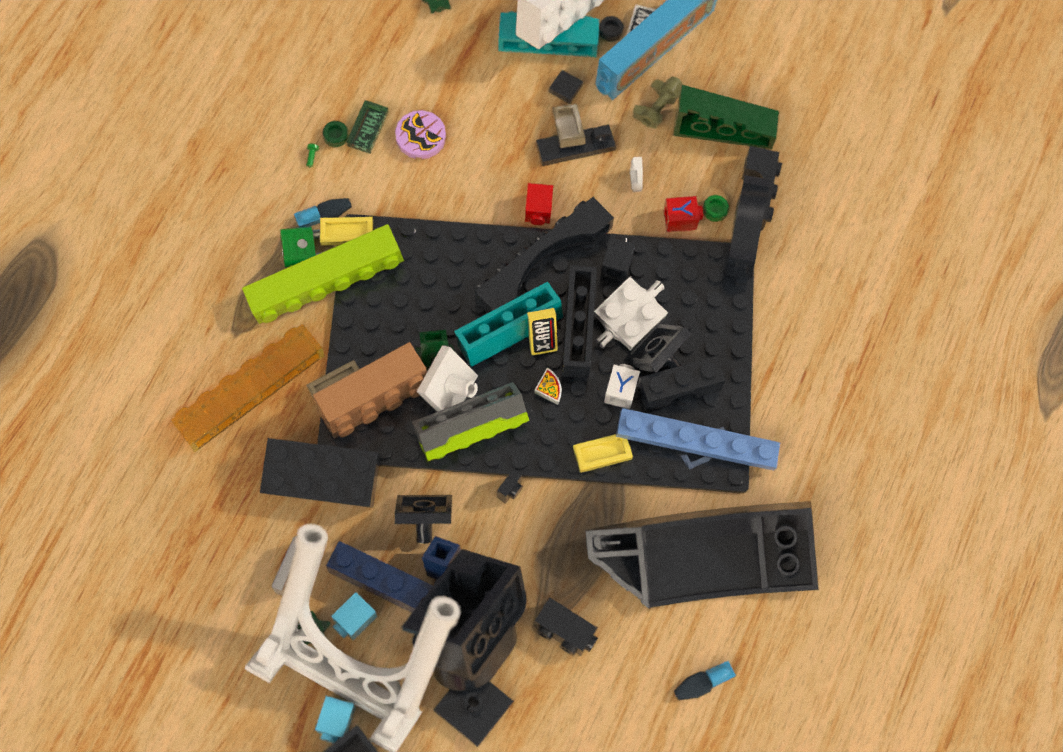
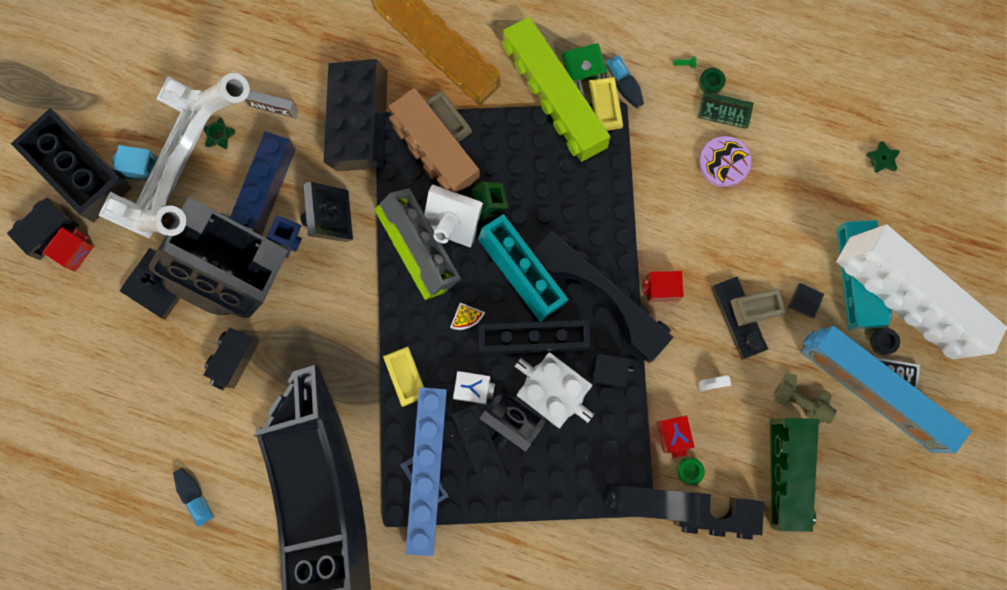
camera: 90 degrees right, 10 degrees up
medium azure brick [331,592,377,641] -> none
black plate [497,469,523,504] -> none
tile [527,308,558,355] -> none

